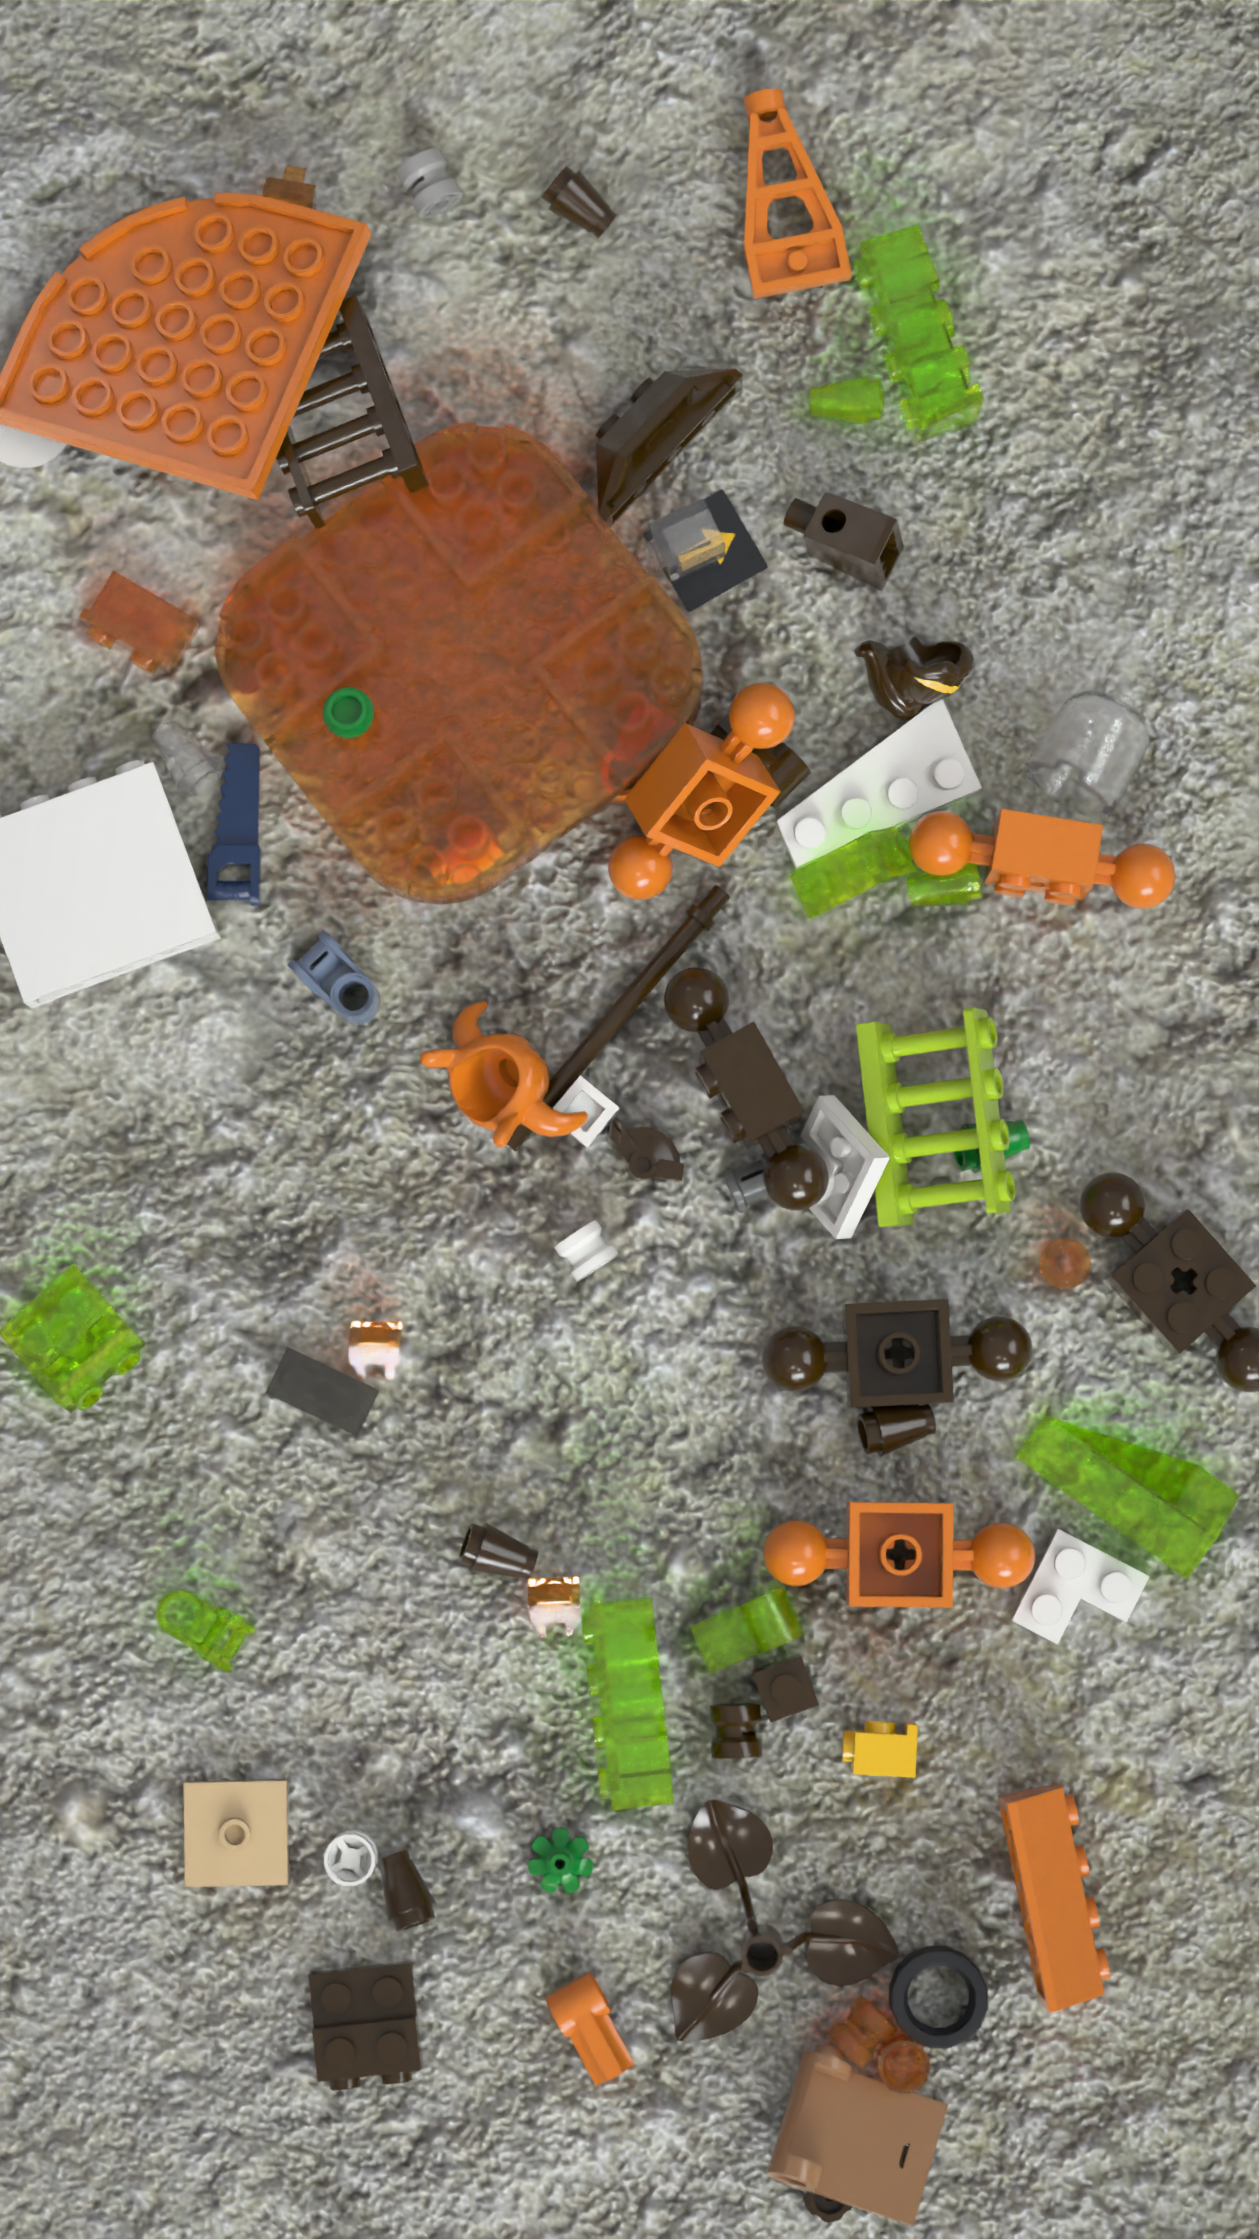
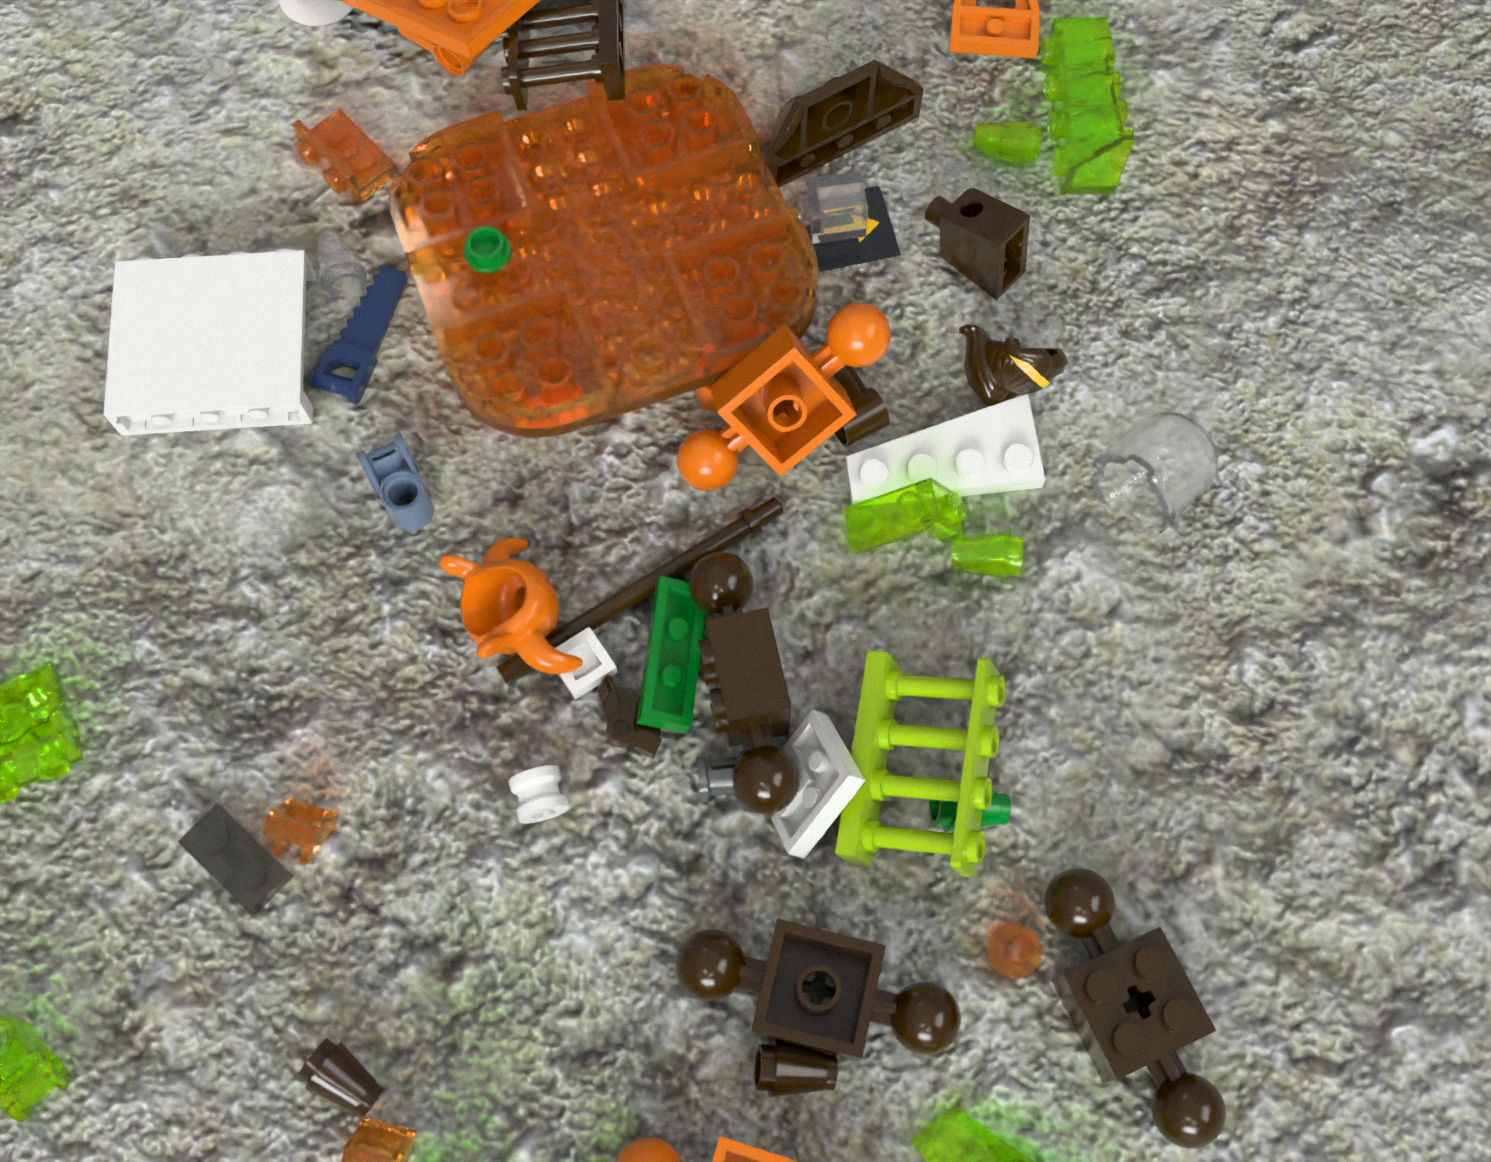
camera: 15 degrees right, 15 degrees down
orange brick [909,809,1176,909] -> none
none -> green plate [636,576,705,733]

